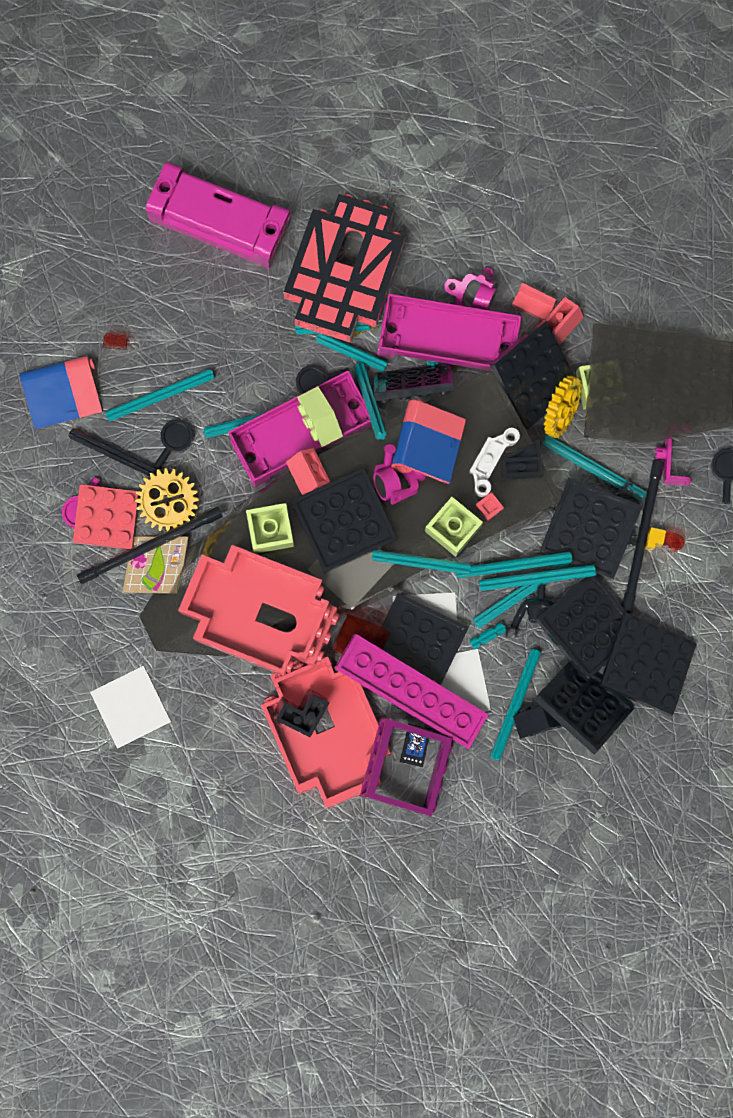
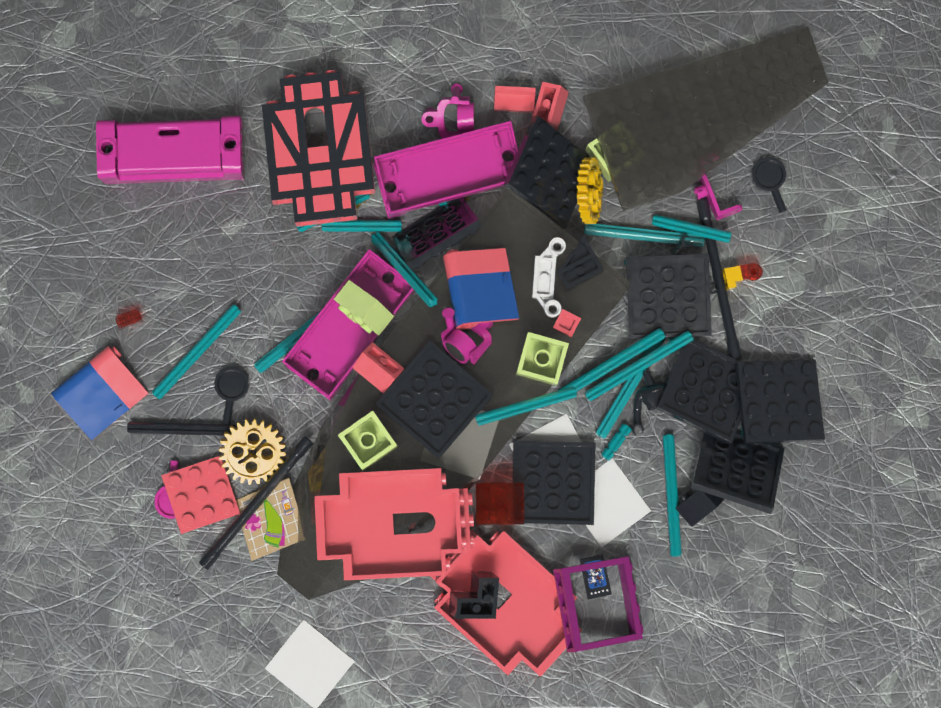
camera: 25 degrees left, 5 degrees up
black piece [296,365,349,394] -> none
dark pink plate [334,634,488,749] -> none
none -> teal axle [652,215,732,243]

